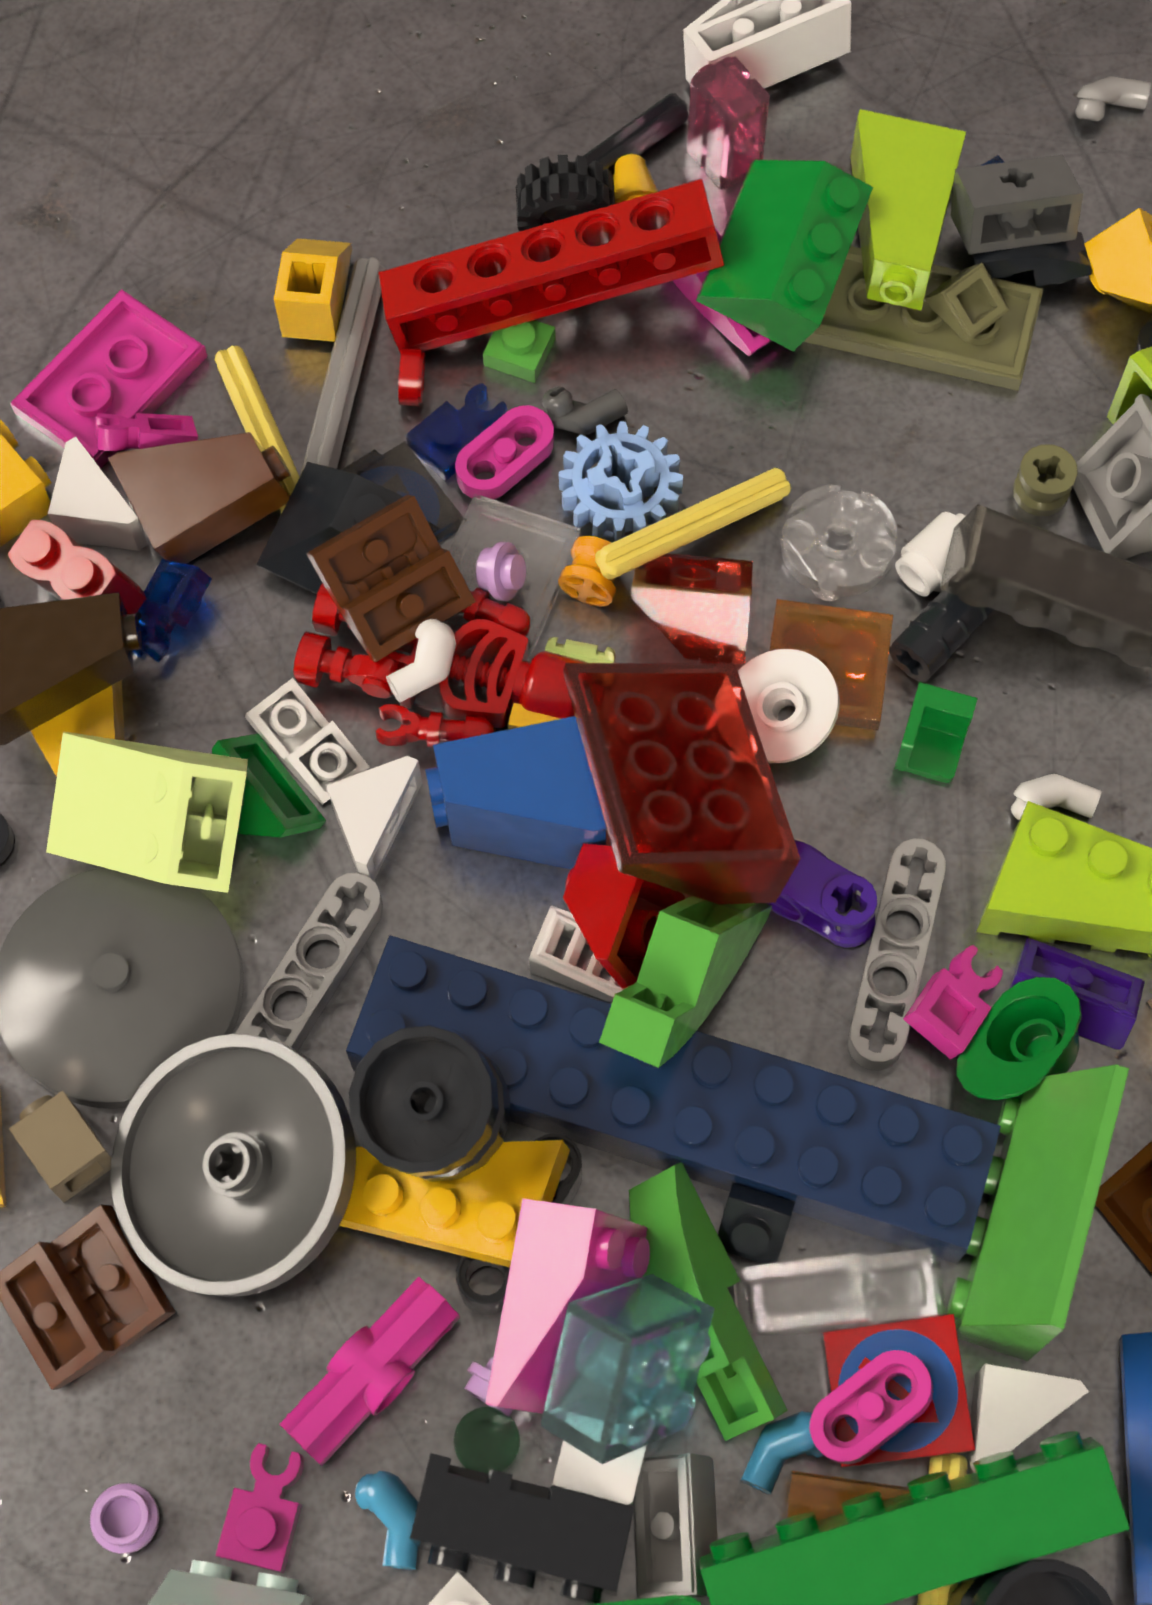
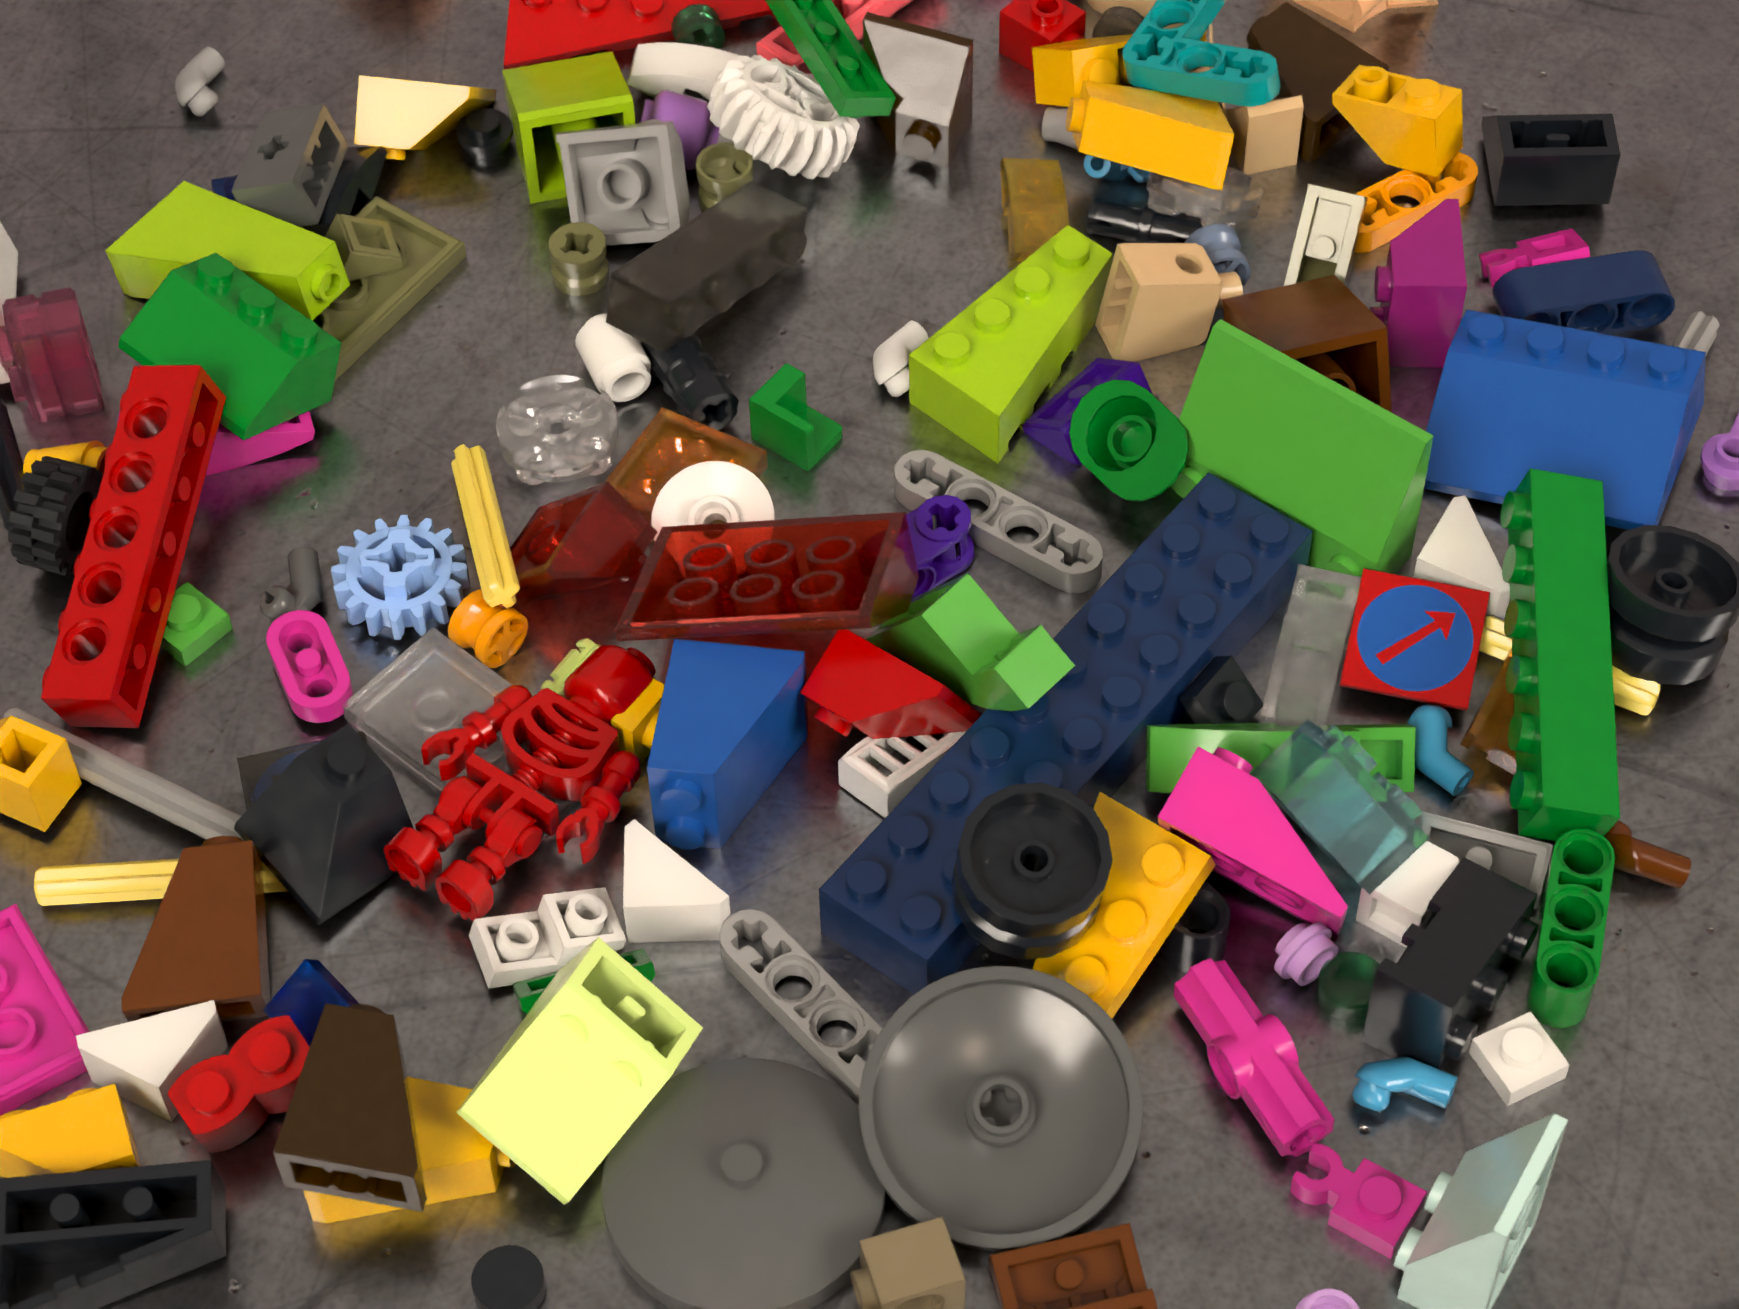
camera: 70 degrees left, 15 degrees down
dark pink plate [95,413,198,451] -> none
reddish brown slope [306,495,476,662] -> none
white arm [386,619,456,703] -> none
red tile [398,348,425,406] -> none
clear blue plate [406,383,507,481] -> none
lavender plate [476,542,526,601] -> none
dark pink plate [810,1350,933,1464] -> none
dark pink plate [903,945,1003,1060] -> none

